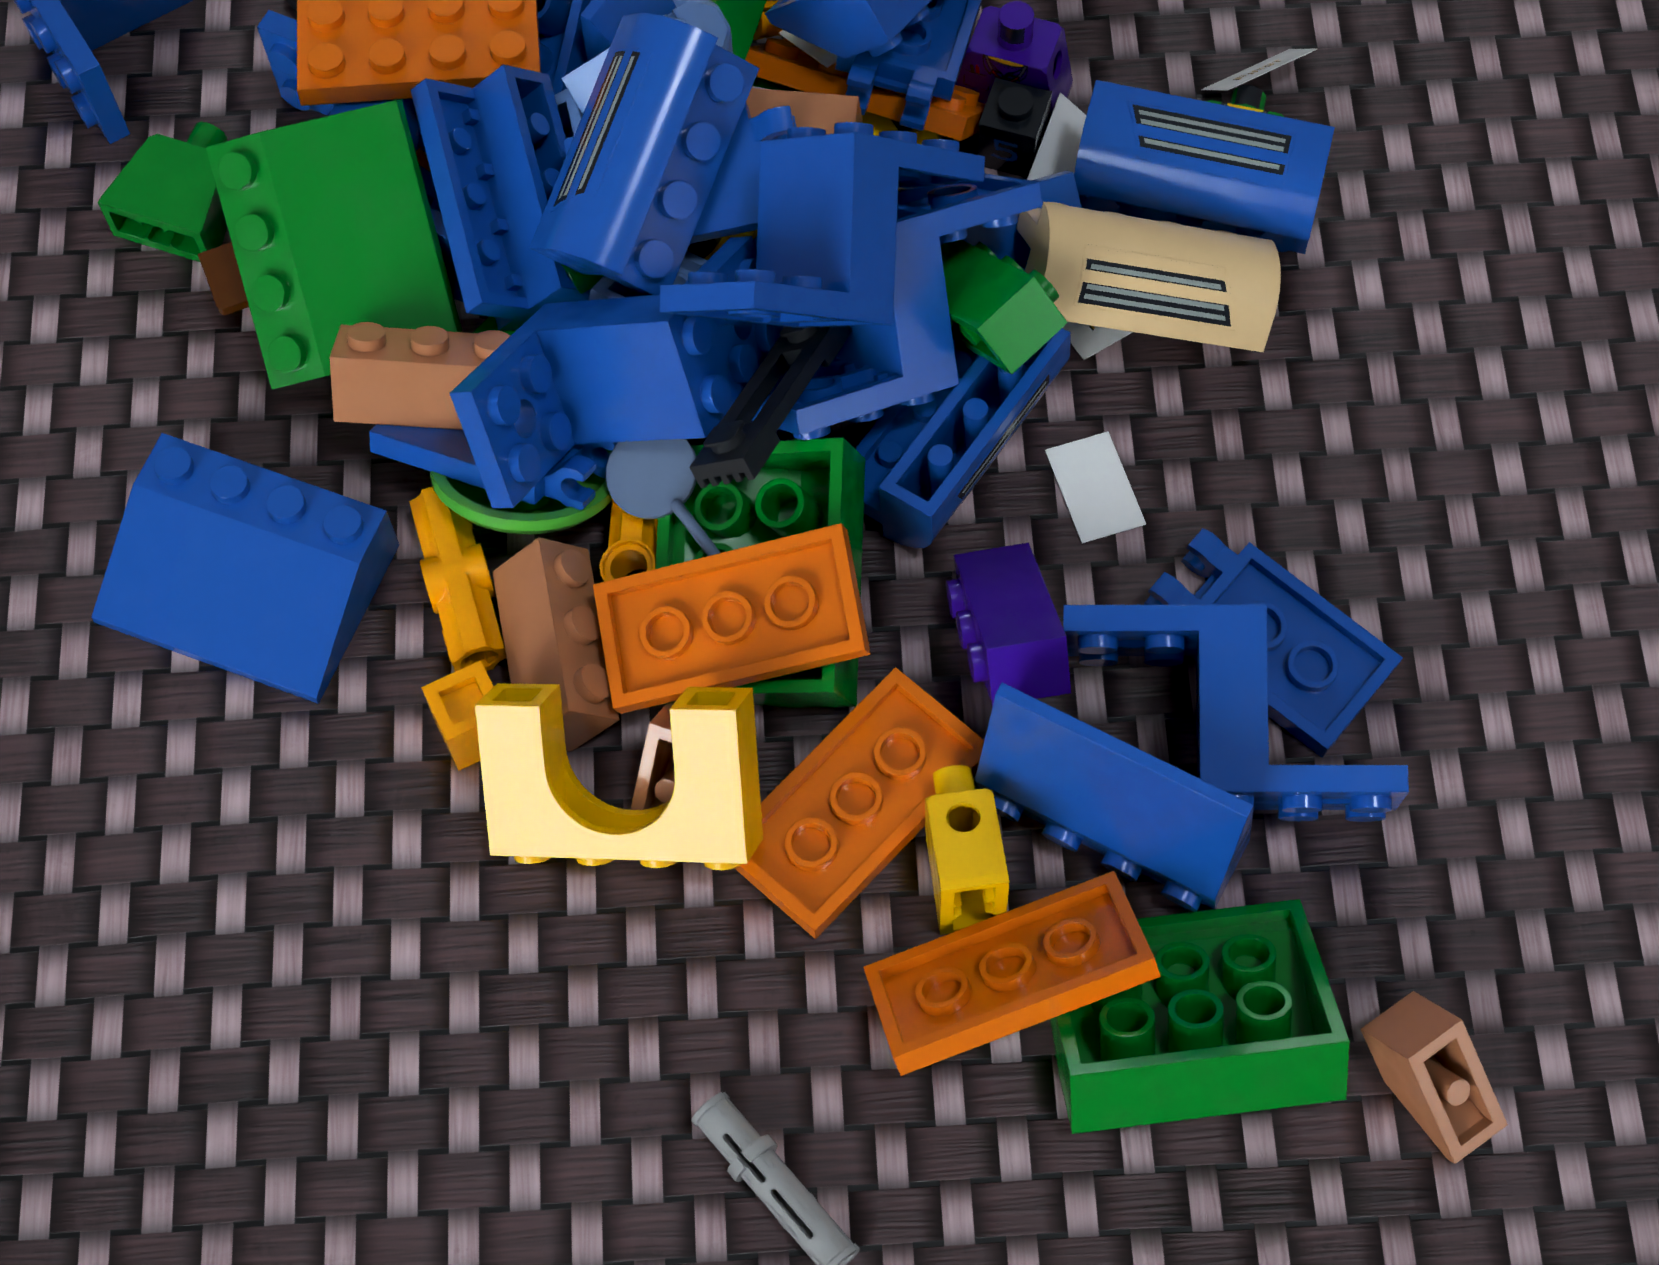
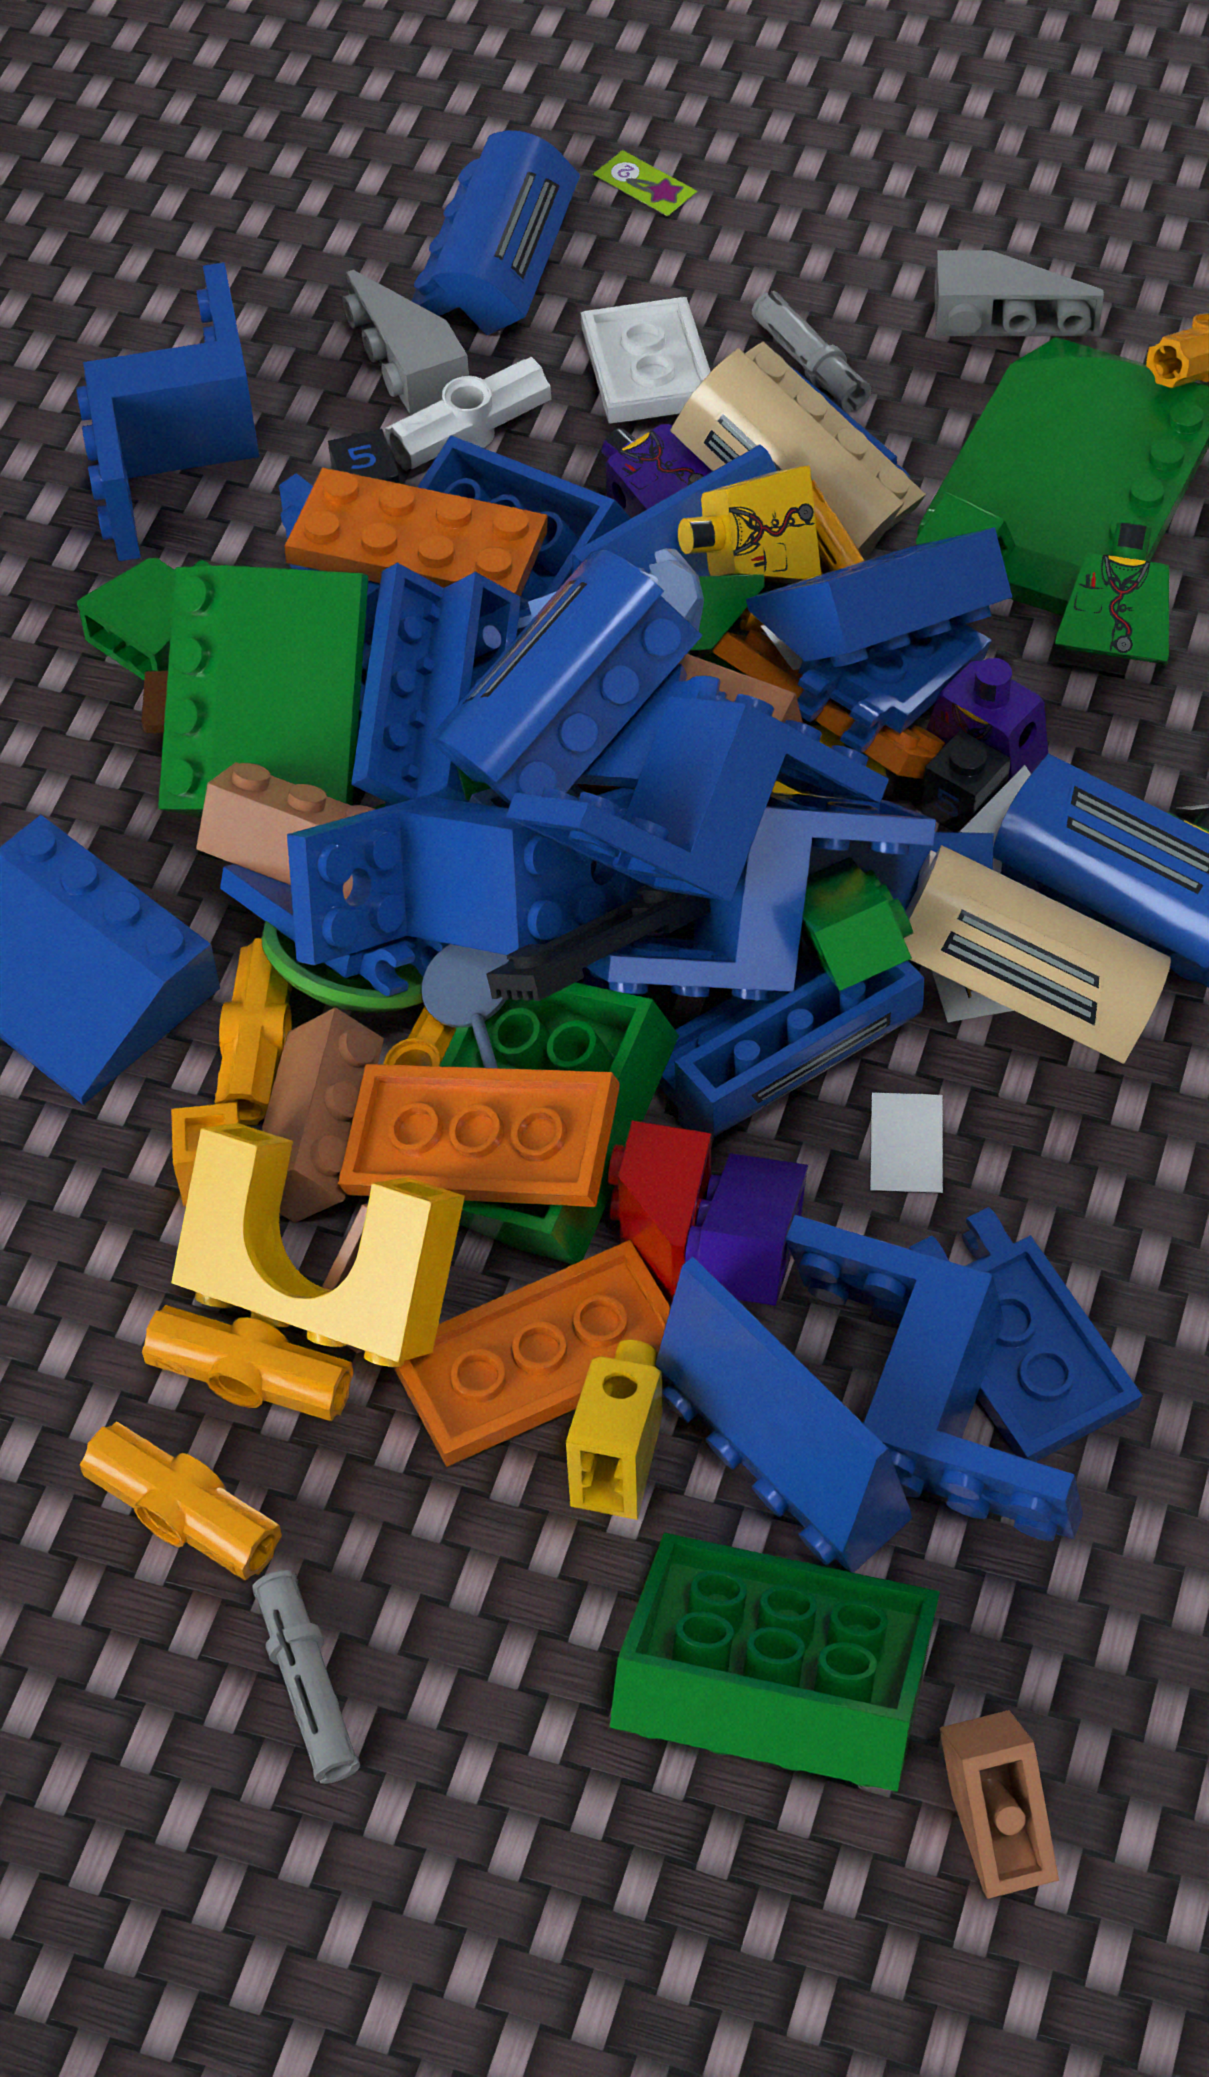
camera: 20 degrees right, 10 degrees down
orange plate [863,871,1161,1076] -> none
none -> light orange piece [79,1422,282,1581]
none -> light orange piece [142,1305,354,1422]
none -> red slope [608,1120,711,1307]

